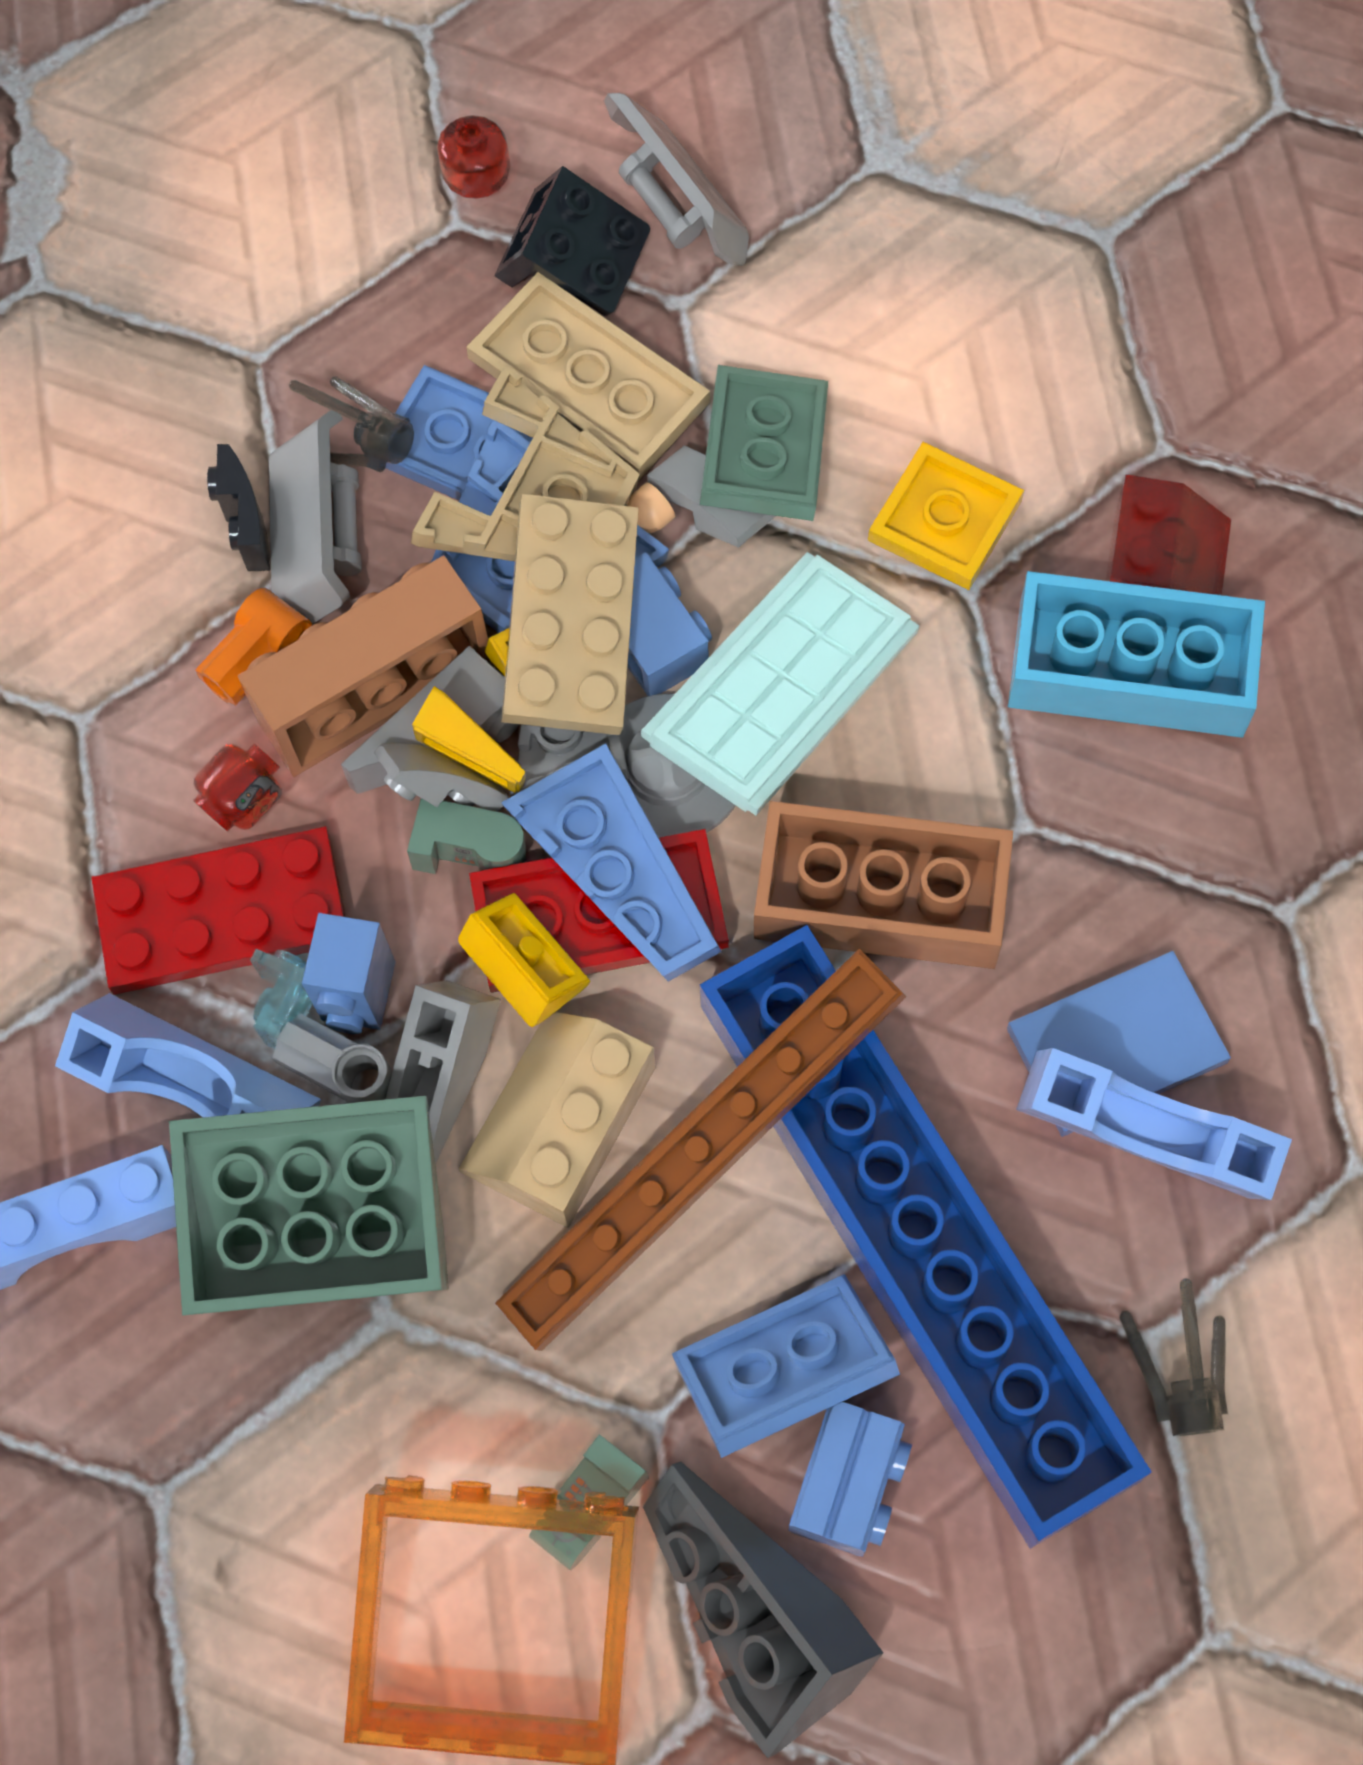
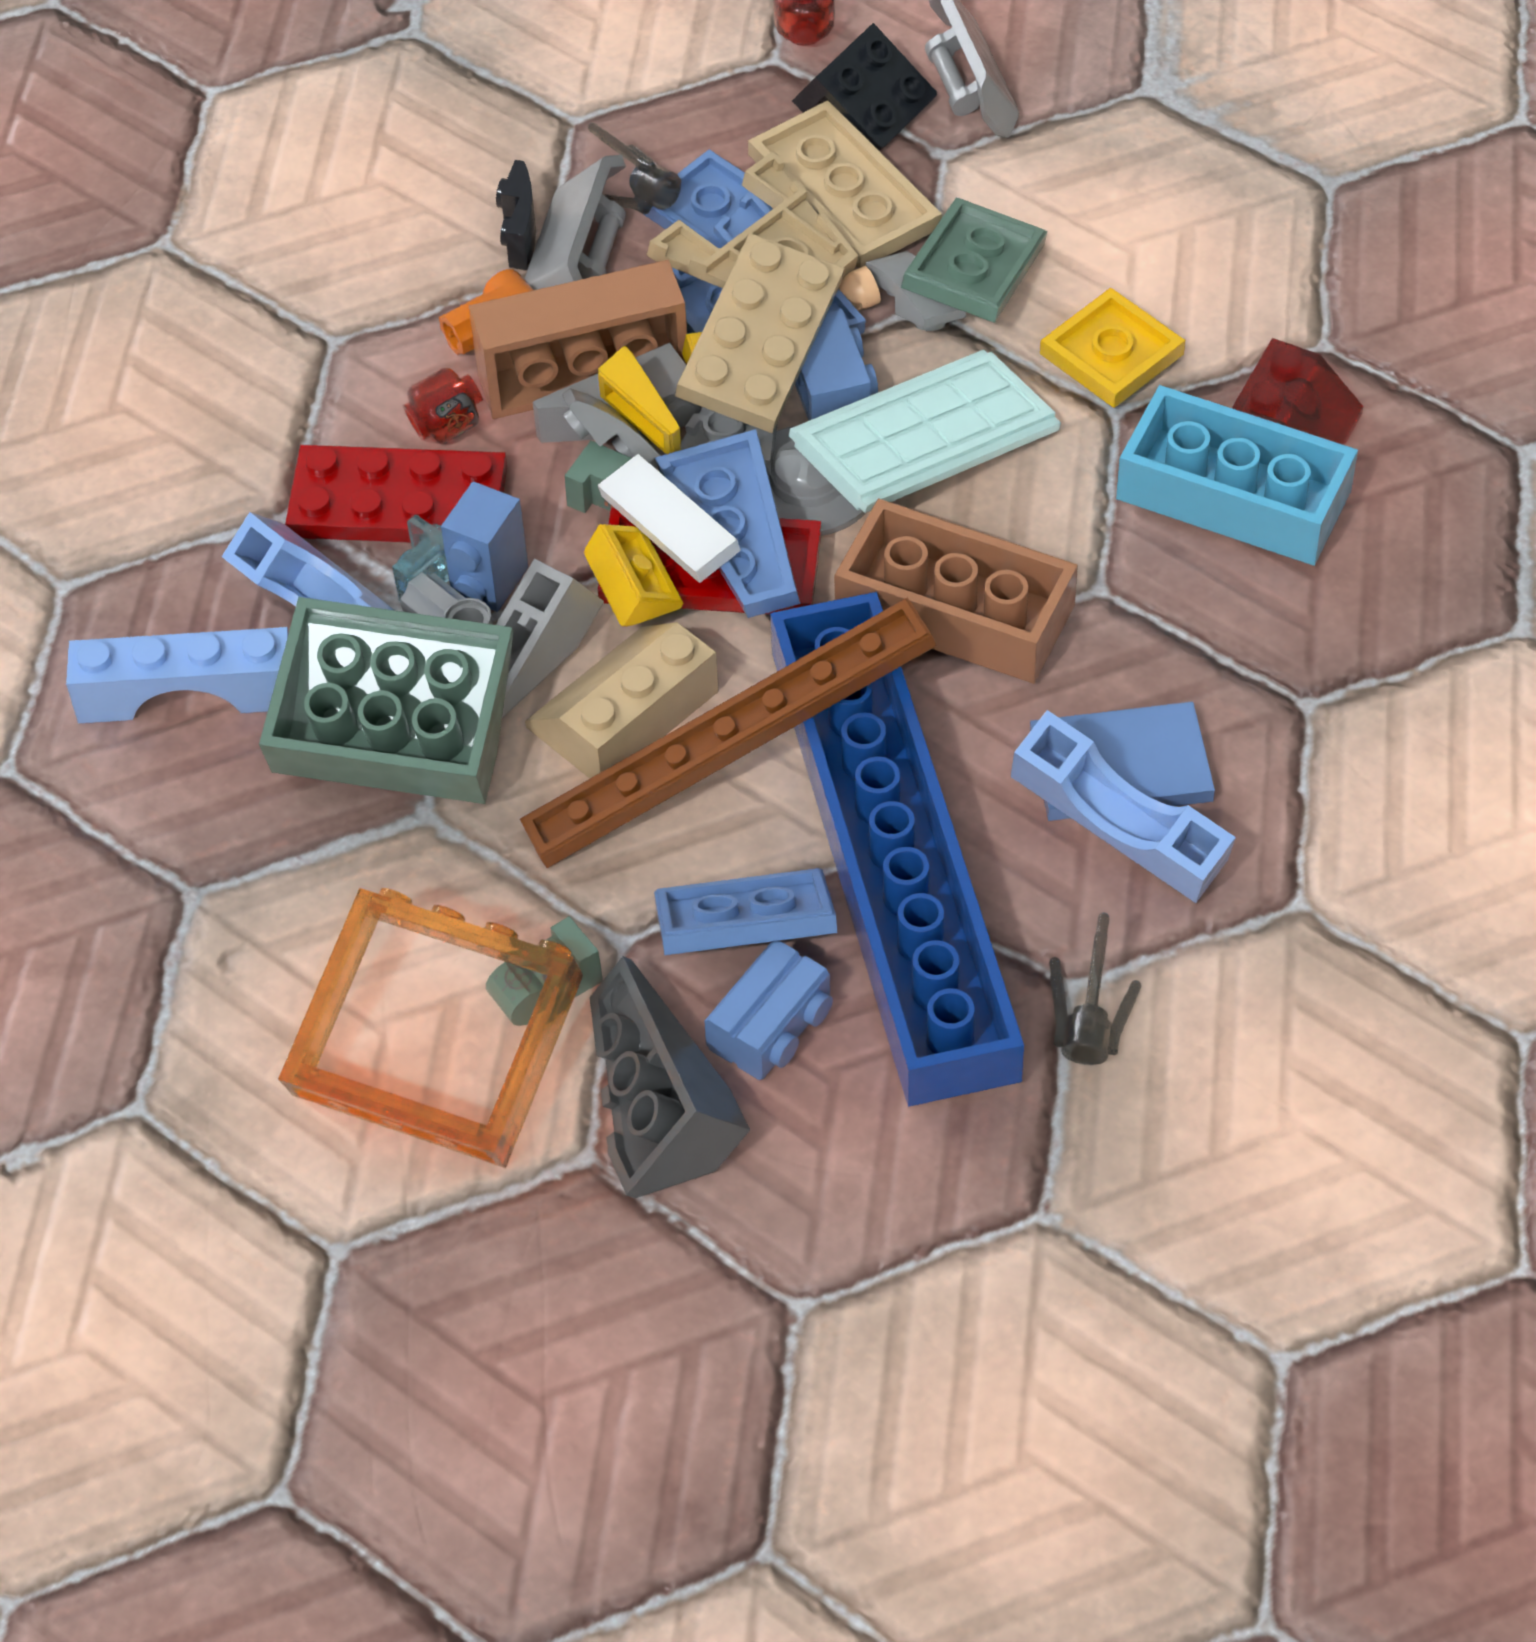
camera: 15 degrees right, 15 degrees down
none -> white tile [598,454,741,583]

